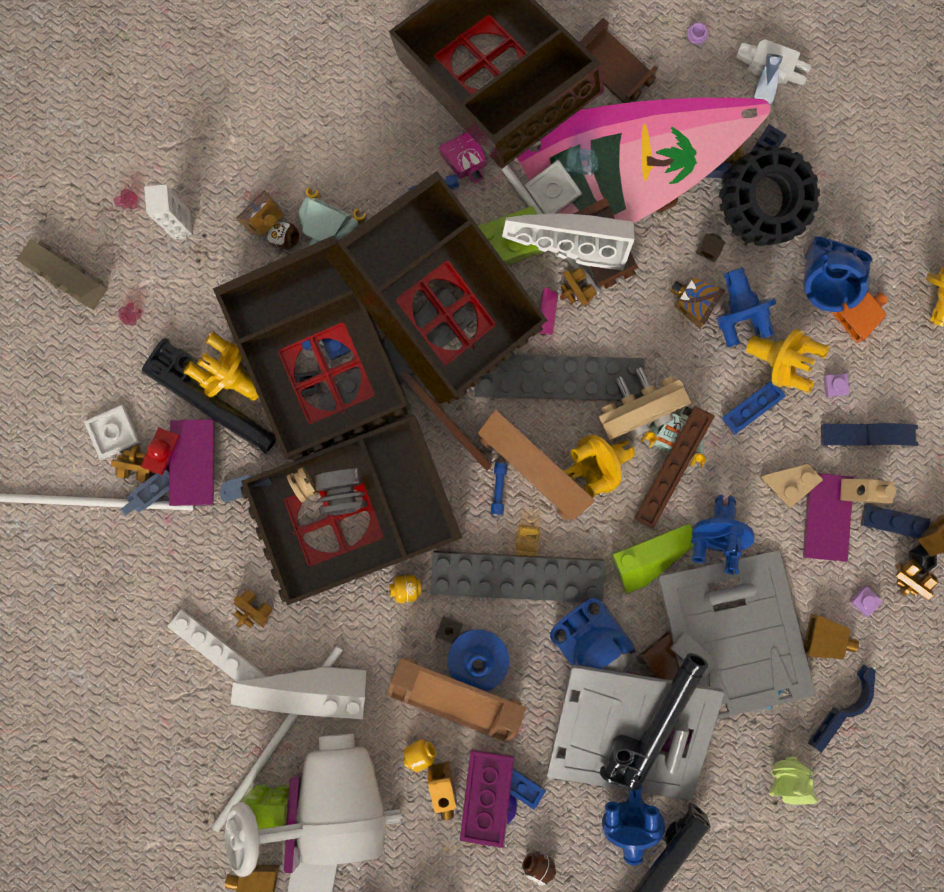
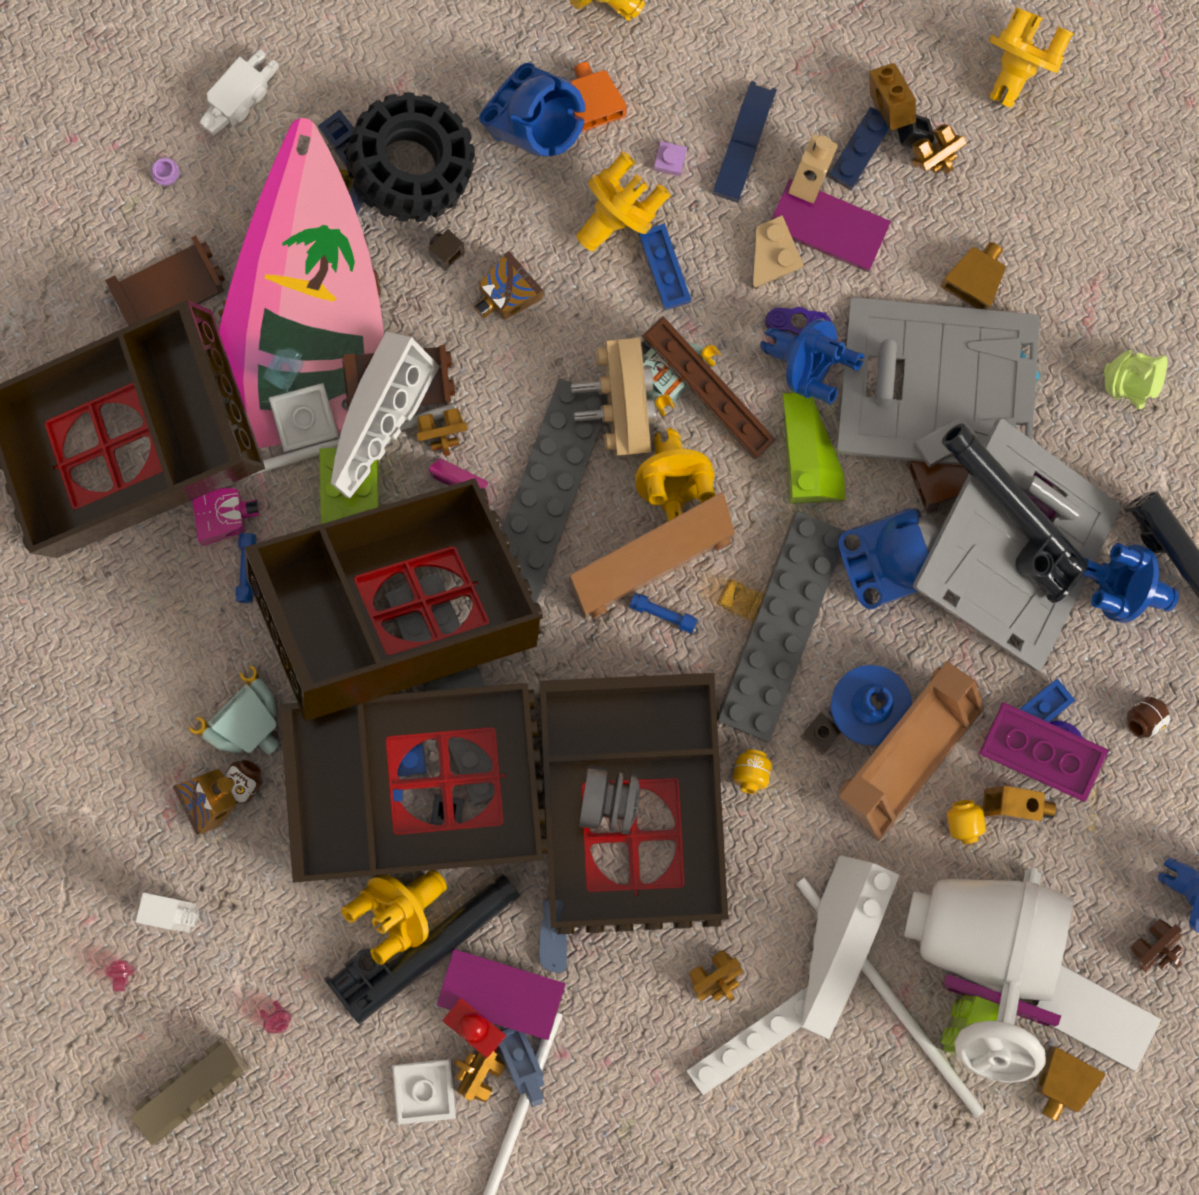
camera: 80 degrees left, 5 degrees down
tan wheel [287,467,318,503] -> none
reddish brown tile [400,370,492,471] -> none
blue piece [716,267,776,347] -> none
piece [754,53,783,105] -> none
dark blue piece [808,664,876,753] -> none
lavender plate [850,586,883,617] -> none
none -> dark purple piece [765,307,831,335]

